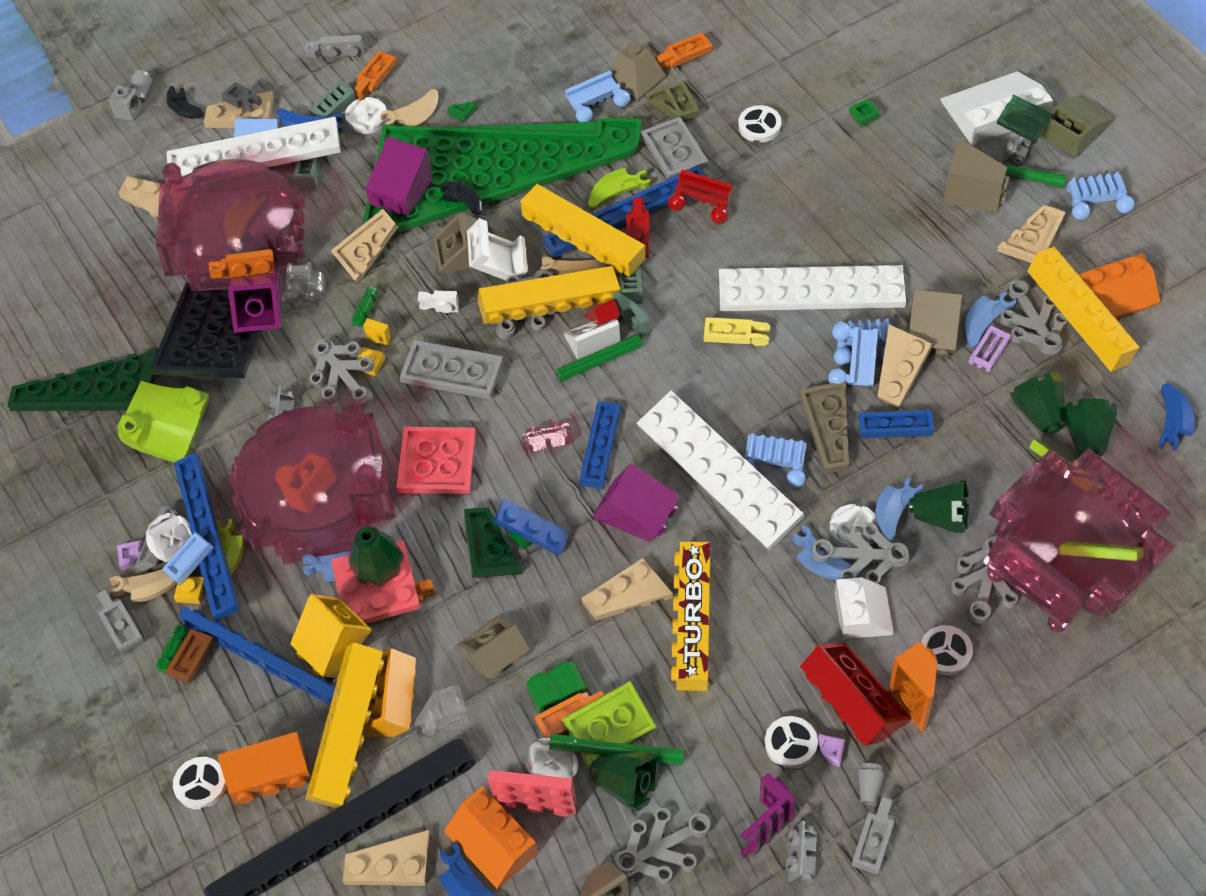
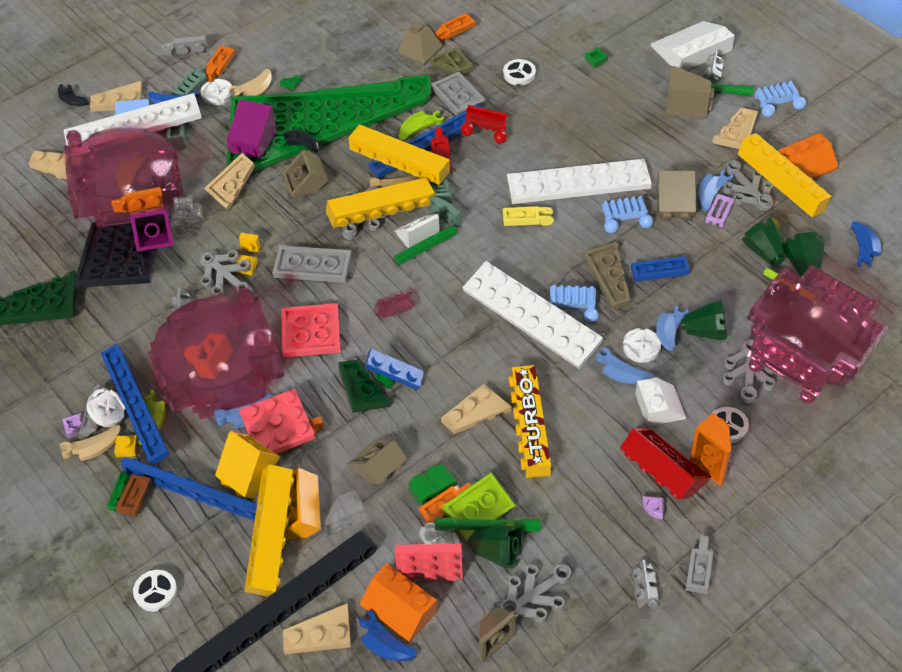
camera: 10 degrees left, 5 degrees down
light grey hinge [96,590,144,655] -> none
light grey brick [108,85,143,122] -> none
lime slope [117,381,209,463] -> none
light grey cone [131,70,152,103] -> none
light blue tile [162,531,214,585] -> none
orange slope [217,732,311,804] -> none
dark grey plate [221,82,262,112] -> none
dark green cone [348,526,404,586] -> none
green axle [351,286,379,327] -> none
white plate [418,291,459,313] -> none
white panel [467,218,528,283] -> none
light blue gear [565,71,630,122] -> none
blue tile [579,401,621,489] -> none
red slope [585,300,620,325] -> none
magenta slope [592,463,680,542] -> none
magenta plate [740,773,796,859] -> none
white tile [764,716,818,769] -> none
light grey plant [811,522,910,584] -> none
light blue gear [828,322,878,387] -> none
light grey cone [858,763,885,805] -> none
tan wing [878,325,932,409] -> none
clear green plate [997,94,1053,144] -> none
olive slope [1040,96,1115,157] -> none
lime tile [1059,542,1144,561] -> none

